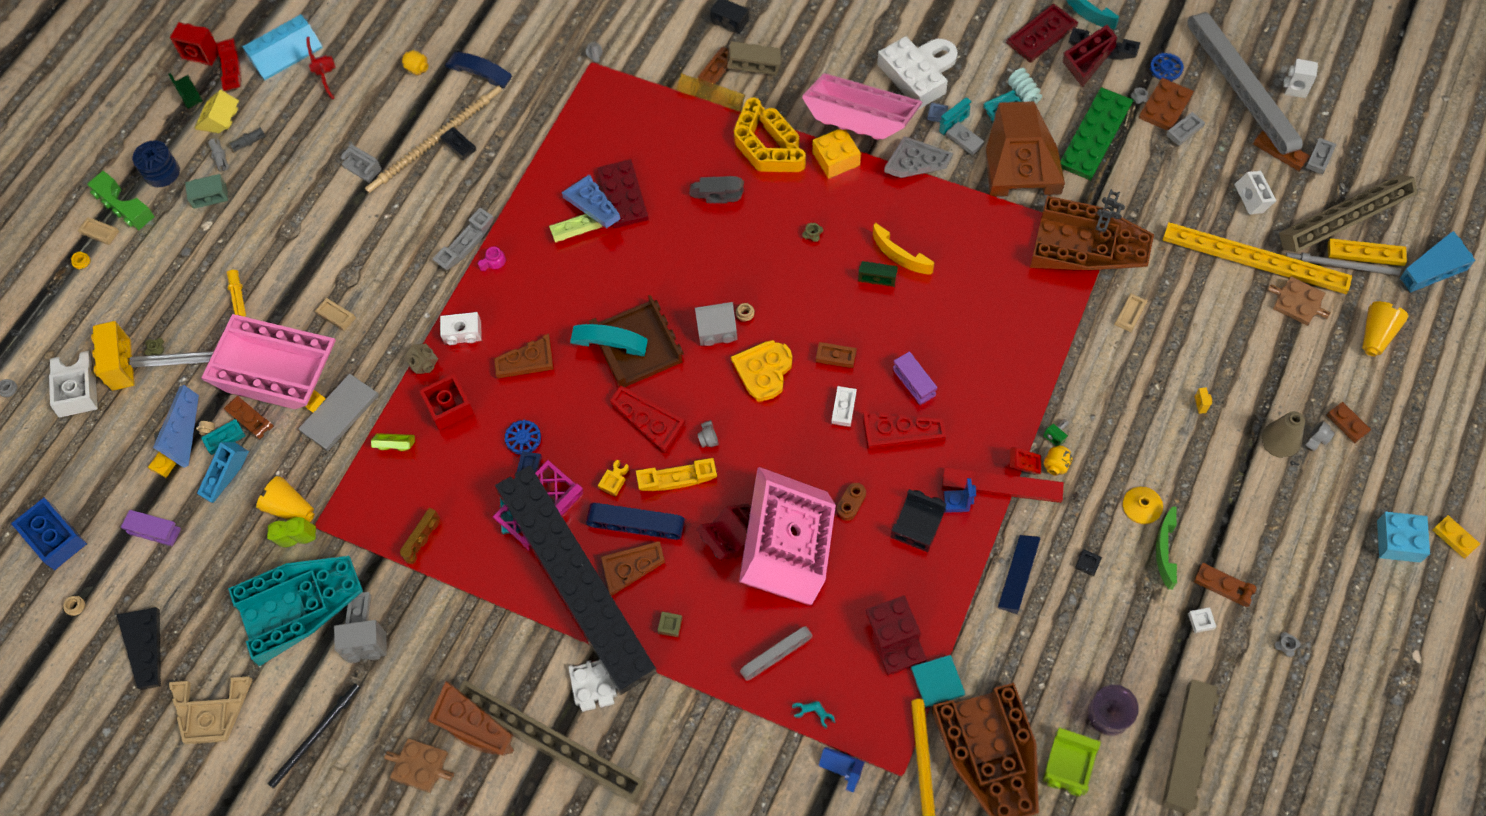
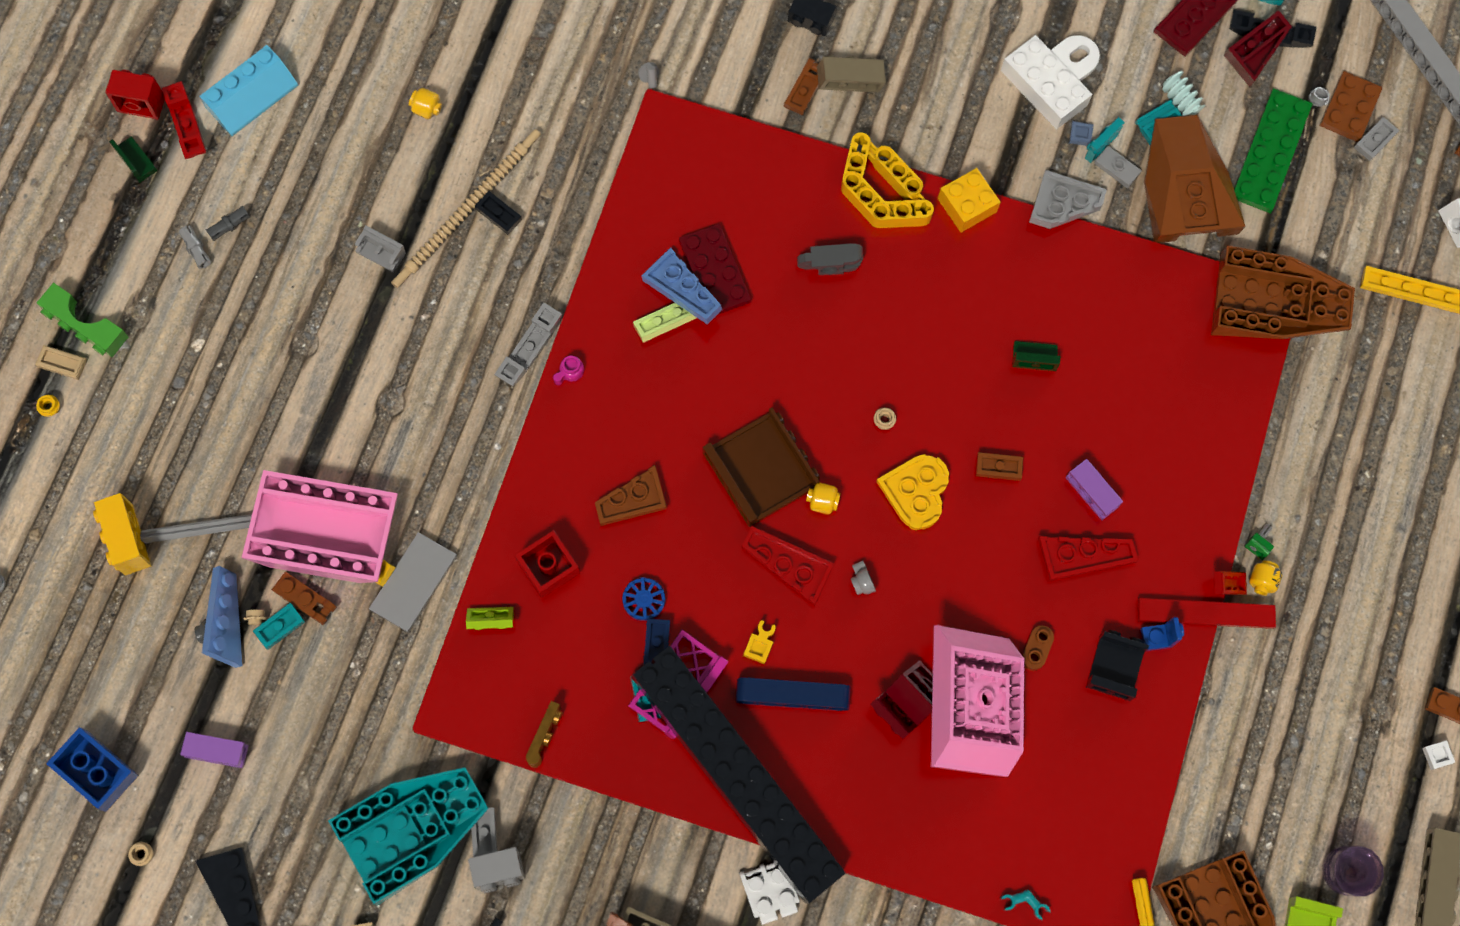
camera: 15 degrees left, 10 degrees up
white brick [49,351,98,418] -> none
dark blue wheel [132,140,180,187] -> none
olive plate [145,338,164,355] -> none
yellow plate [148,452,177,478] -> none
sand green brick [185,174,229,209] -> none
light yellow slope [194,90,239,133] -> none
dark azure slope [197,442,249,503] -> none
yellow axle [227,270,246,317] -> none
yellow cone [256,476,315,522] -> none
lime brick [267,517,316,548] -> none
red plant [306,37,336,99] -> none
tan tile [315,298,356,331] -> none
dark tan brick [404,344,438,374] -> none
white brick [440,312,482,345] -> none
dark blue slope [446,52,512,89] -> none
teal slope [570,324,648,357] -> none
dark orange wing [601,541,665,596] -> none
yellow slope [636,458,717,491] -> none
olive plate [658,612,683,637] -> none
clear yellow slope [676,73,745,111] -> none
light grey slope [695,302,737,346] -> none
light grey beam [740,626,813,681] -> none
bright pink slope [802,73,922,140] -> none
olive plate [802,223,823,242] -> none
white plate [831,386,857,427] -> none
dark red bracket [866,595,927,676] -> none
yellow slope [873,223,934,275] -> none
teal tile [911,655,965,708] -> none
dark blue slope [998,535,1041,614] -> none
black tile [1075,549,1102,577] -> none
dark grey piece [1095,189,1125,232] -> none
tan tile [1114,293,1147,333] -> none
yellow dish [1122,487,1163,524] -> none
blue wheel [1150,53,1184,81] -> none
bright green slope [1156,506,1177,590] -> none
yellow plate [1194,387,1212,414] -> none
none -> yellow head [806,482,841,514]

